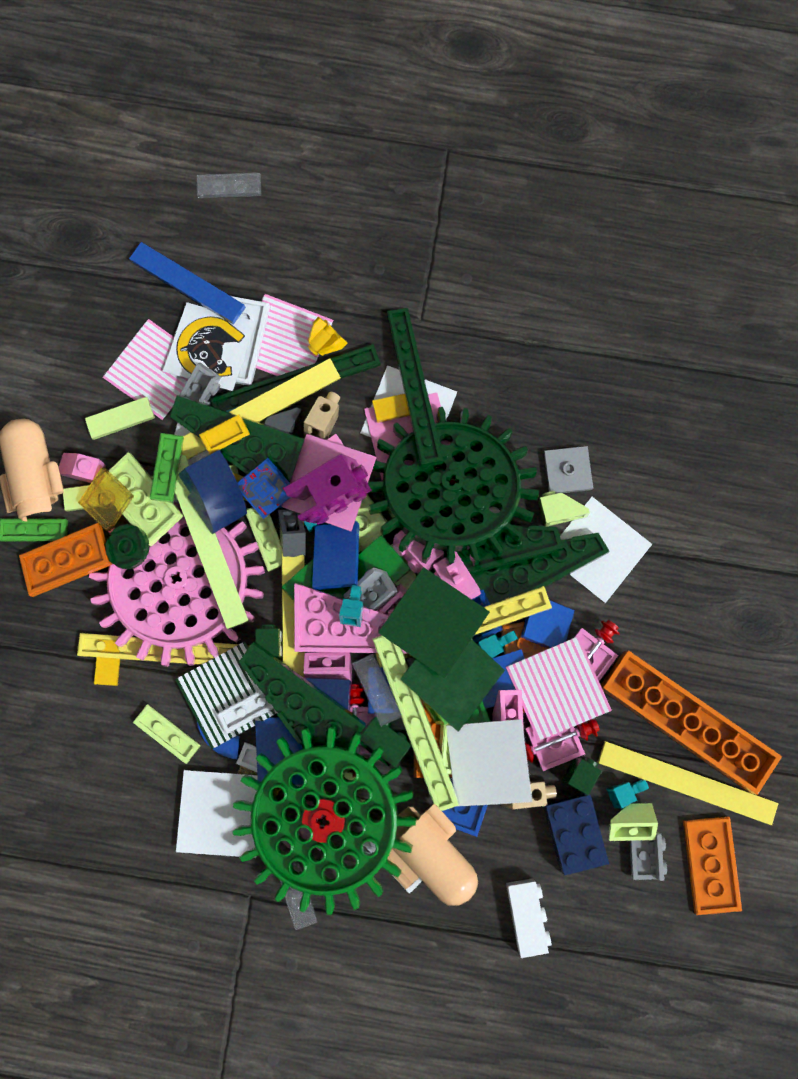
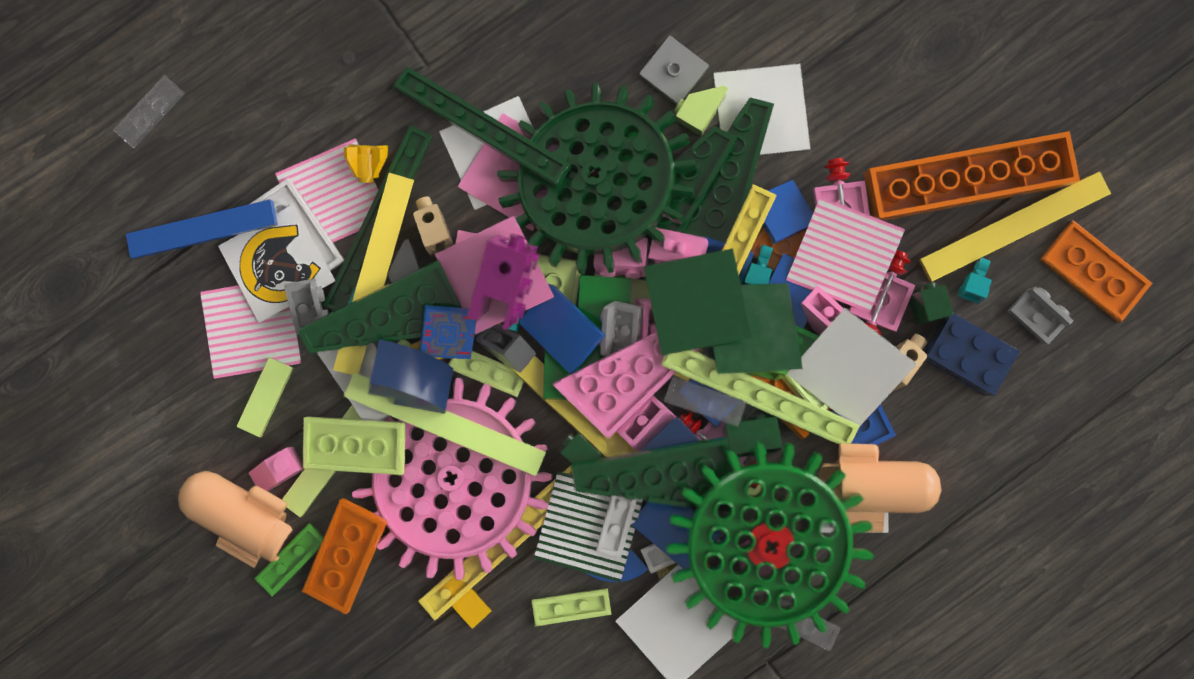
camera: 45 degrees left, 5 degrees up
clear yellow tile [78,468,134,531] -> none
dark green tile [105,524,149,570] -> none
bright green tile [150,433,184,503] -> none
yellow tile [199,414,250,455] -> none
teal piece [339,585,363,627] -> none
yellow tile [372,394,409,423] -> none
white brick [506,878,551,958] -> none
yellowish green slope [608,803,658,841] -> none

